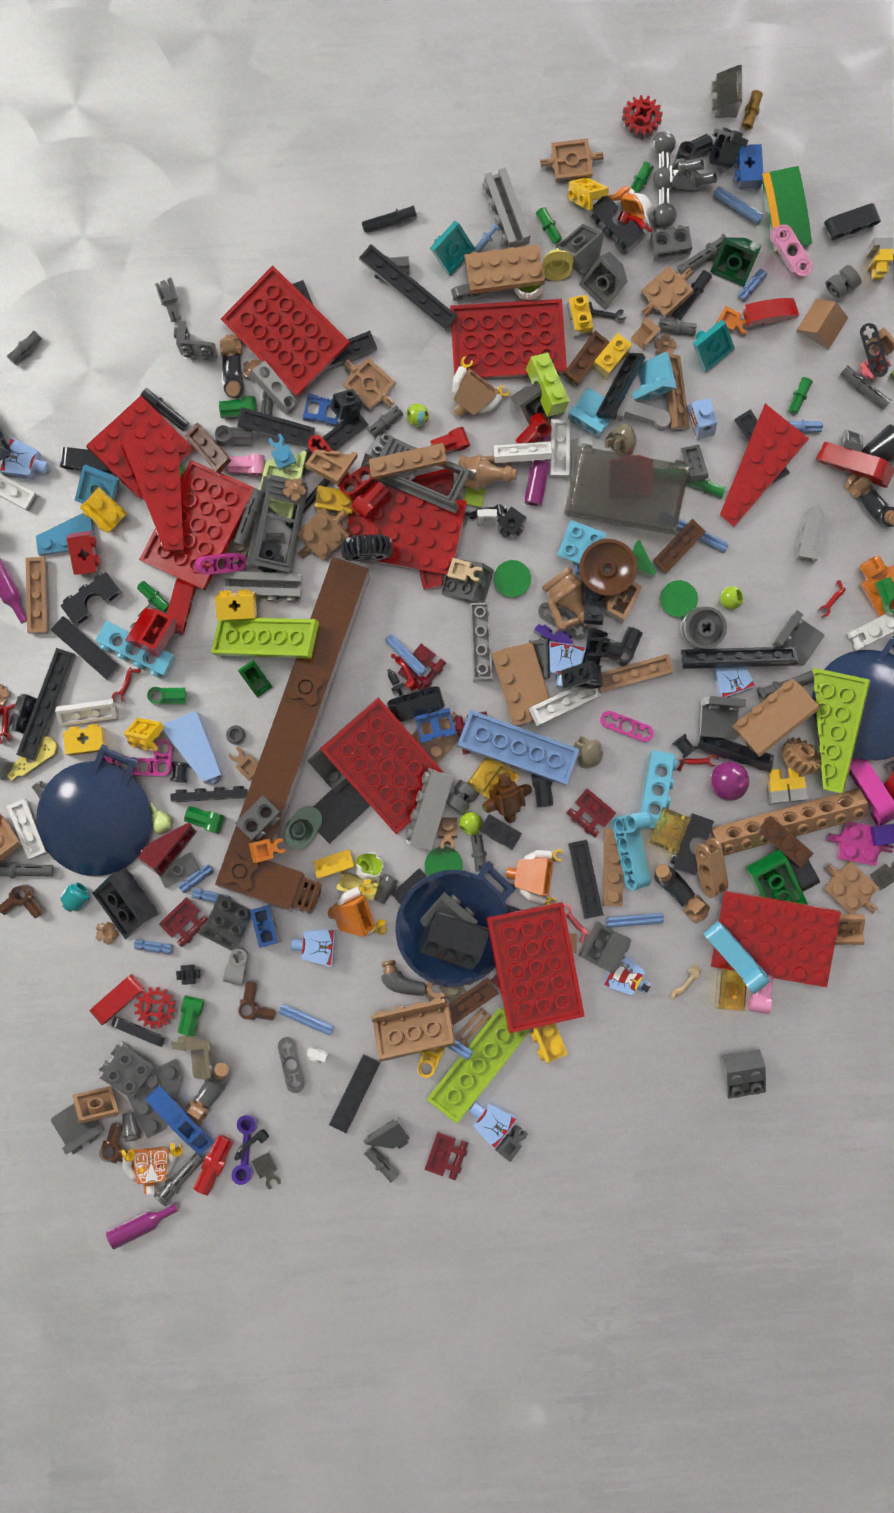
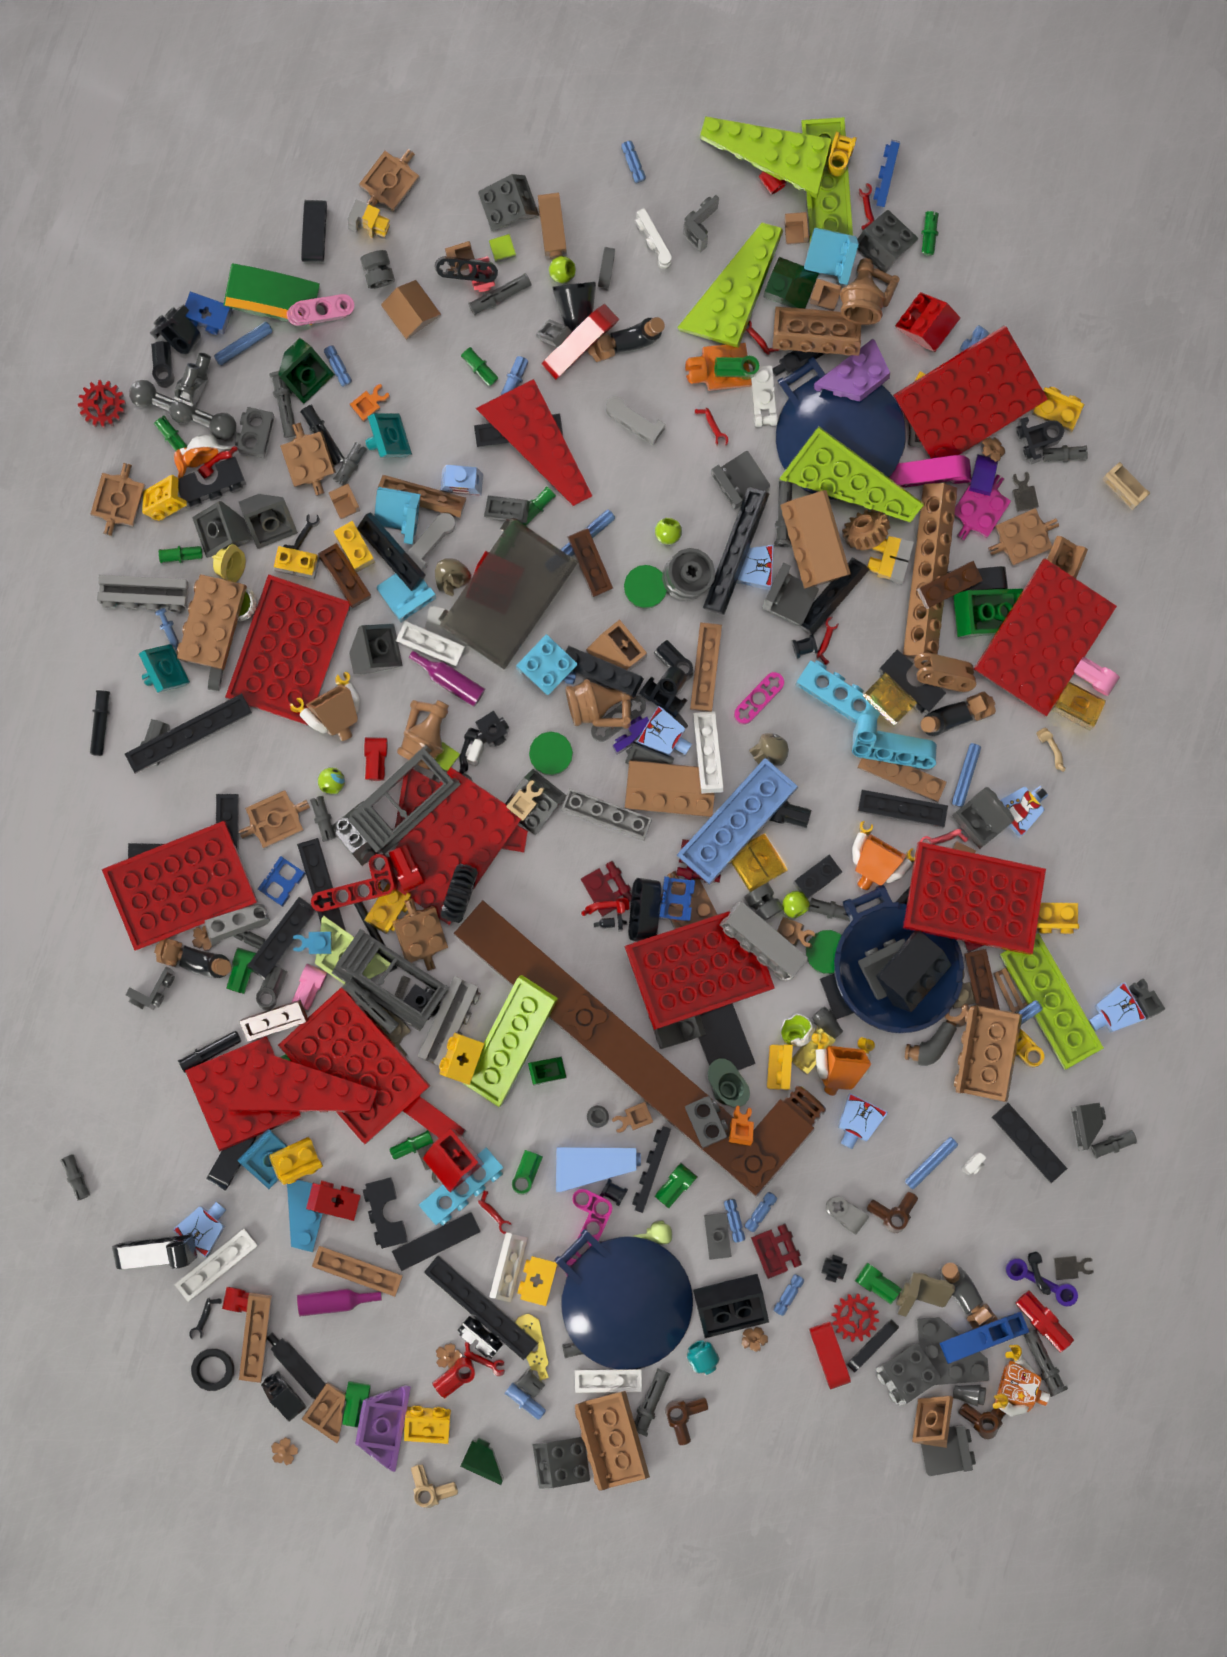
camera: 70 degrees left, 0 degrees up
magenta piece [106,1204,179,1250] -> none
yellow bracket [123,717,165,752] -> none
dark red slope [138,823,196,876] -> none
dark grey arm [154,277,182,322] -> none
dark pink beam [195,552,247,575] -> none
dark grey bracket [198,894,251,951] -> none
blue brick [250,905,280,948] -> none
dark grey beam [278,1037,305,1093] -> none
medium nougat plant [282,478,306,501] -> none
medium nougat wing [305,450,358,485] -> none
black brick [331,389,362,420] -> none
medium nougat plate [369,443,447,480] -> none
medium blue axle [385,634,427,677] -> none
dark red plate [424,1132,469,1180] -> none
reddish brown piece [482,773,532,823] -> none
white plate [494,442,552,463] -> none
red piece [515,413,552,444] -> none
lime arch [526,353,570,417] -> none
black pin [561,661,603,690] -> none
dark red plate [566,788,616,838] -> none
reddish brown dish [579,539,637,596] -> none
green slope [633,540,657,579] -> none
medium nougat plant [654,334,677,355] -> none
medium azure beam [703,920,770,994] -> none
magenta piece [710,762,749,801] -> none
clear smoke slope [711,65,742,118] -> none
dark grey slope [721,1049,766,1099] -> none
pearl gold pin [741,90,763,130] -> none
red slope [742,298,799,328] -> none

